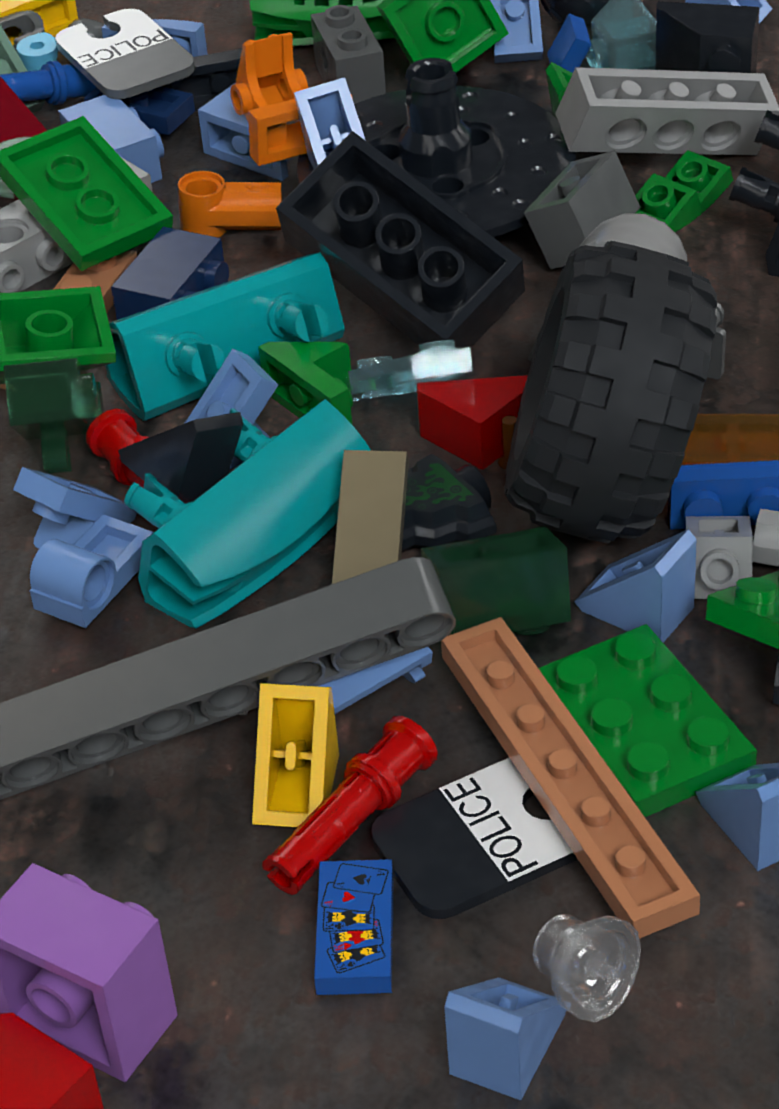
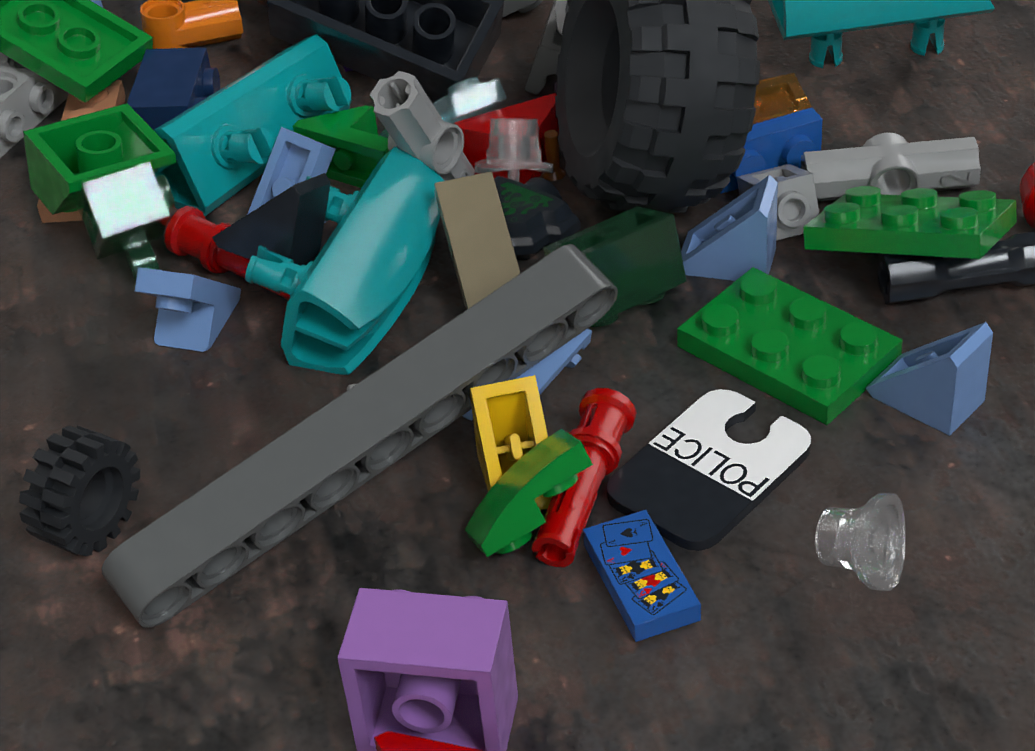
camera: 20 degrees left, 0 degrees up
medium blue plate [30,514,153,628] -> none
nougat plate [441,617,700,941] -> none
medium blue slope [444,977,568,1100] -> none
none -> light grey piece [370,71,475,181]
none -> green slope [465,428,593,557]
none -> clear piece [475,118,553,182]

